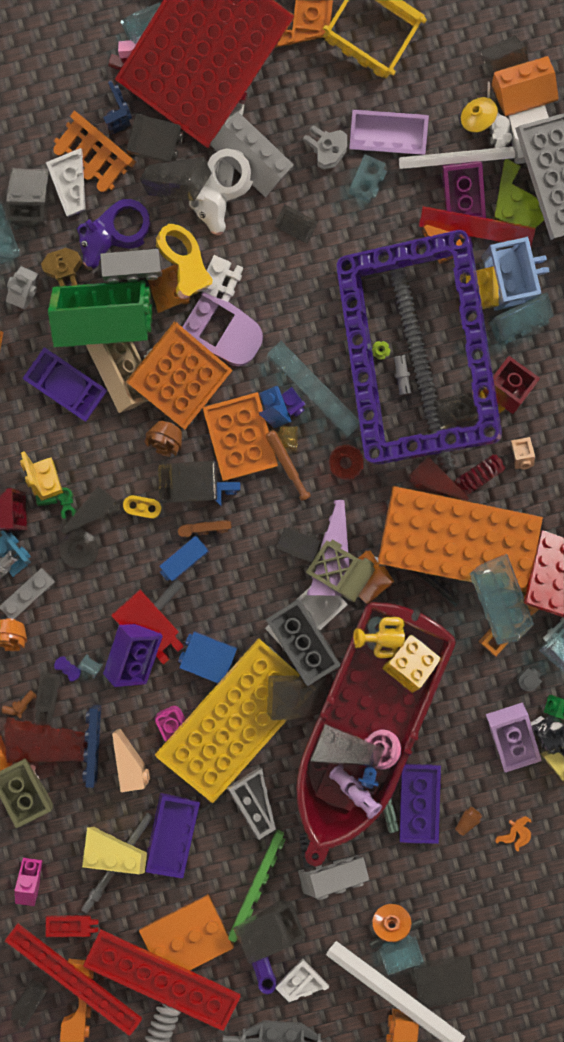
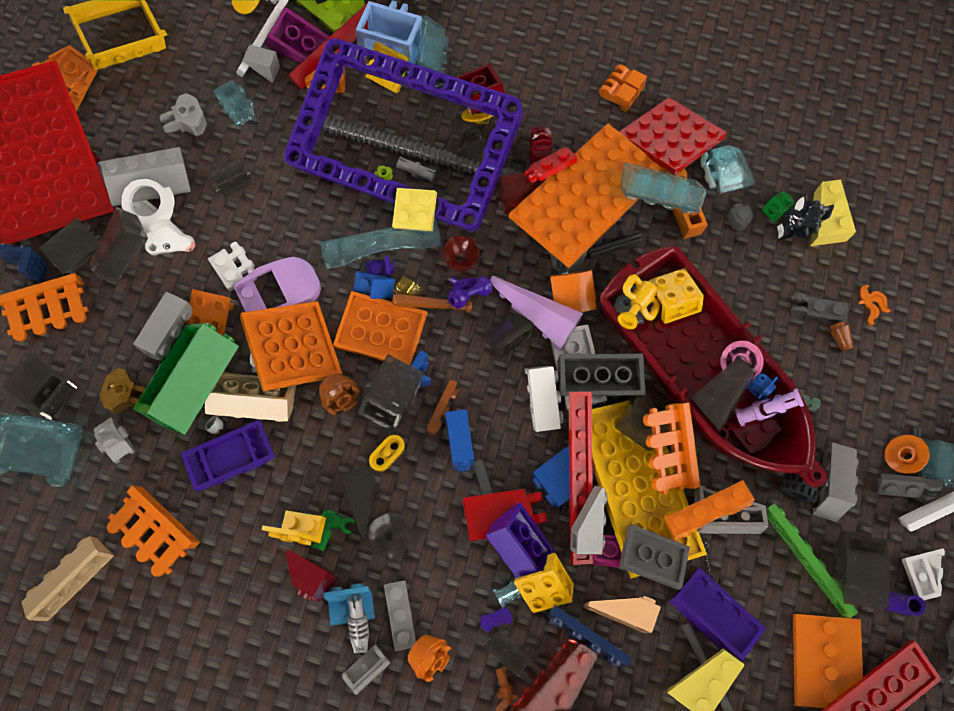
camera: 60 degrees left, 15 degrees down
white wing [46,148,86,217] -> none
dark purple animal [77,199,151,271] -> none
yellow animal [156,224,213,299] -> none
olive piece [306,539,375,602] -> none
lavender slope [349,110,429,155] -> none
dark purple plate [399,764,441,844] -> none
lavender slope [486,703,541,772] -> none
light nougat bracket [511,437,535,469] -> none
none -> light grey hinge [205,416,224,434]
none -> light grey slope [242,45,280,83]
none -> light yellow plate [392,188,437,231]
none -> dark purple piece [448,276,493,309]
none -> yellow bracket [514,553,574,613]
none -> red hinge [524,147,577,183]
none -> white wedge [524,365,563,432]
none -> plate [568,392,593,565]
none -> light grey slope [570,486,607,554]
none -> dark grey plate [619,524,690,590]
none -> orange fence [643,403,700,495]
none -> orange arch [664,480,755,541]
none -> dark grey hinge [791,295,848,323]
none -> dark grey hinge [876,474,943,501]

